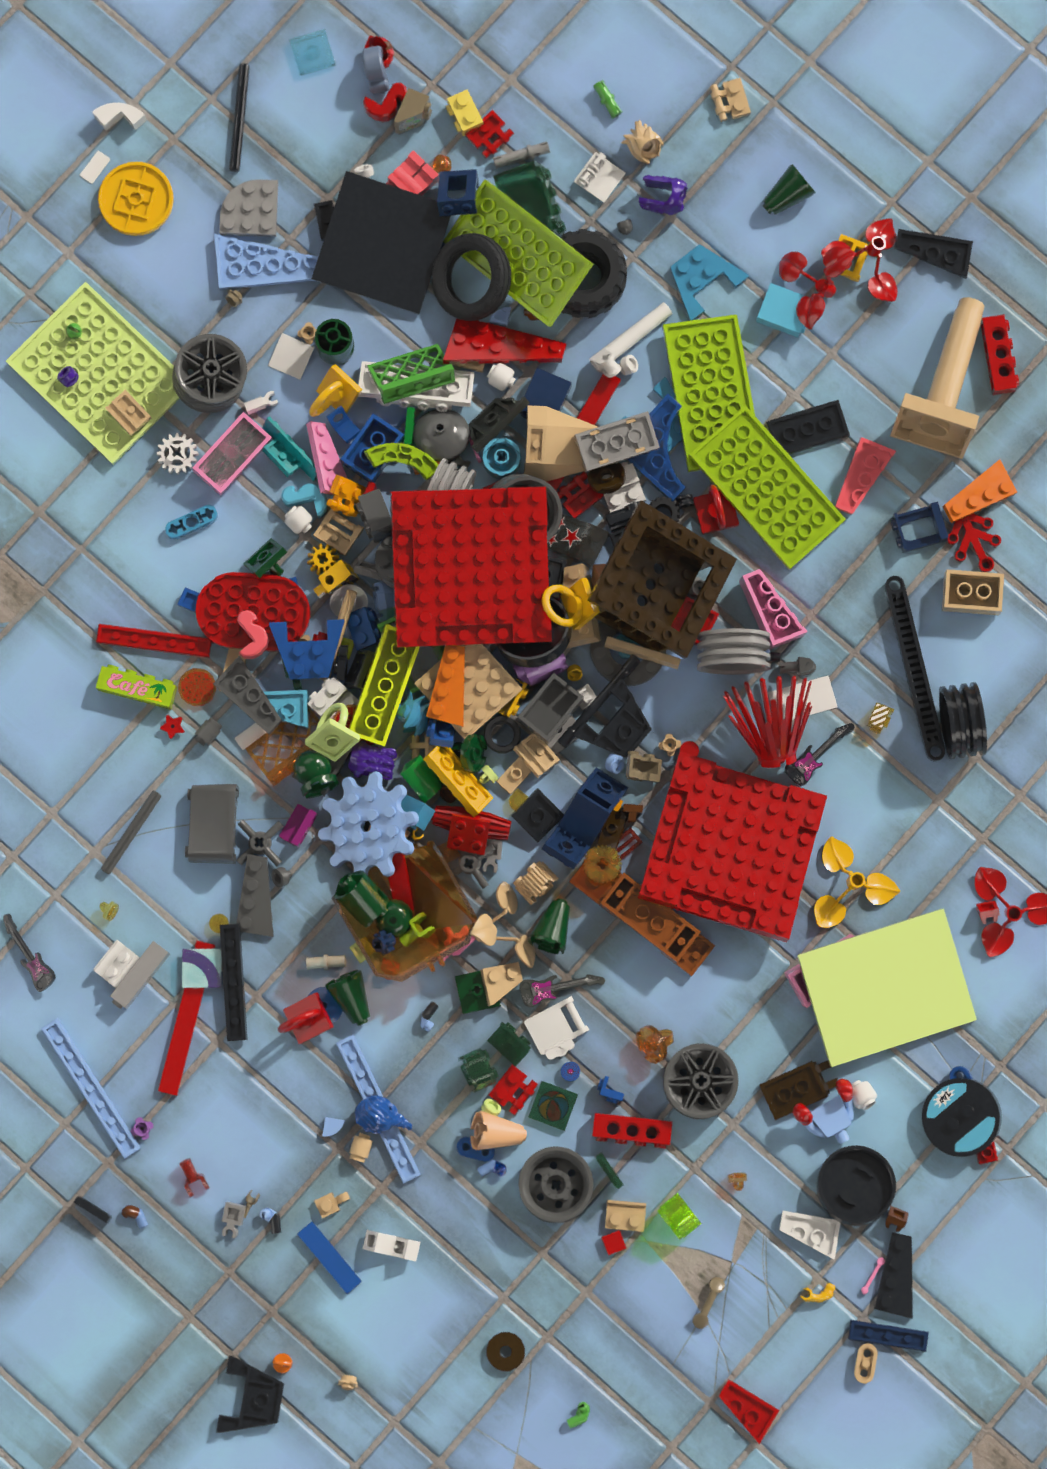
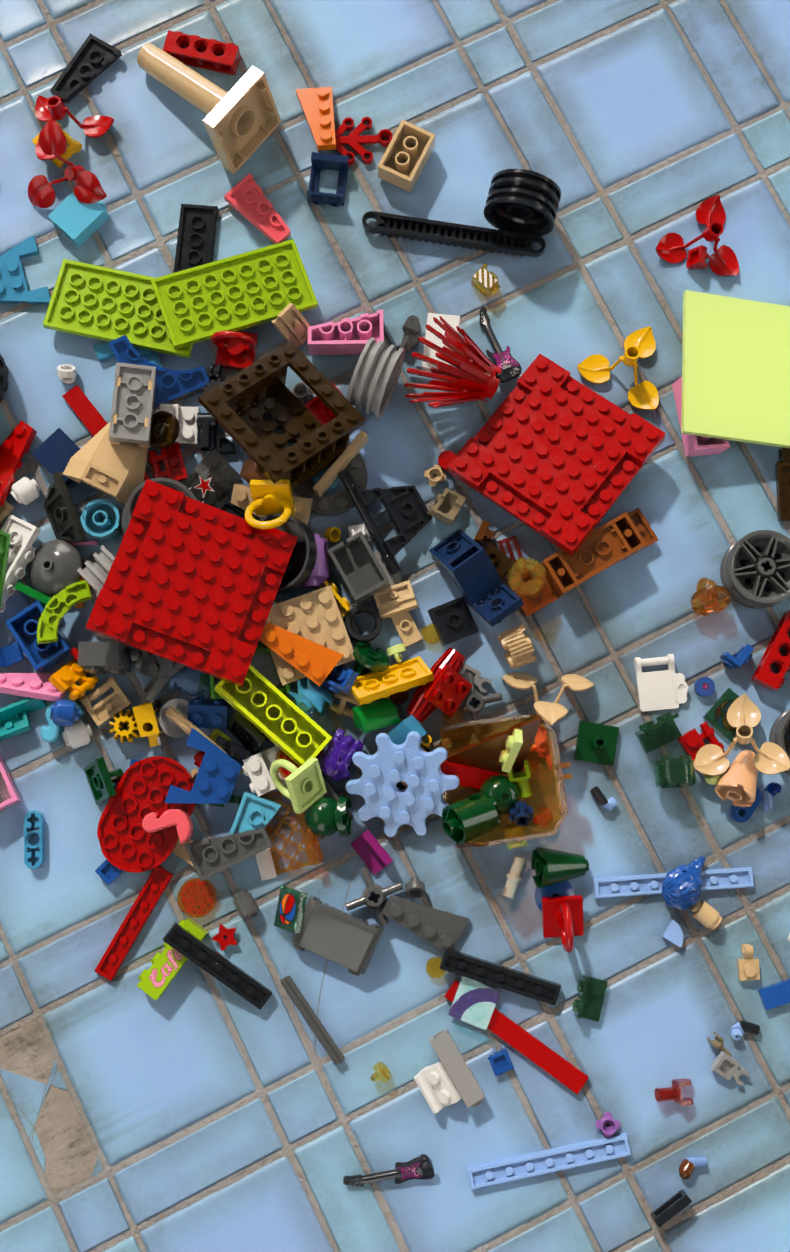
camera: 70 degrees left, 0 degrees up
tan wing [480,962,523,1006] -> none
pearl dark grey piece [519,974,605,1007] -> none
dark green cone [528,898,570,954] -> none
white axle [589,302,673,378] -> none
light blue tile [605,753,625,774] -> none
none -> blue head [50,699,80,727]
none -> black plate [163,922,272,1010]
none -> tan plate [271,303,311,347]
none -> clear green tile [274,886,307,934]
none -> blue tile [487,1048,514,1076]
none -> yellowish green plate [499,728,523,773]
none -> clear green bracket [572,974,608,1022]
none -> tan plant [693,694,790,776]

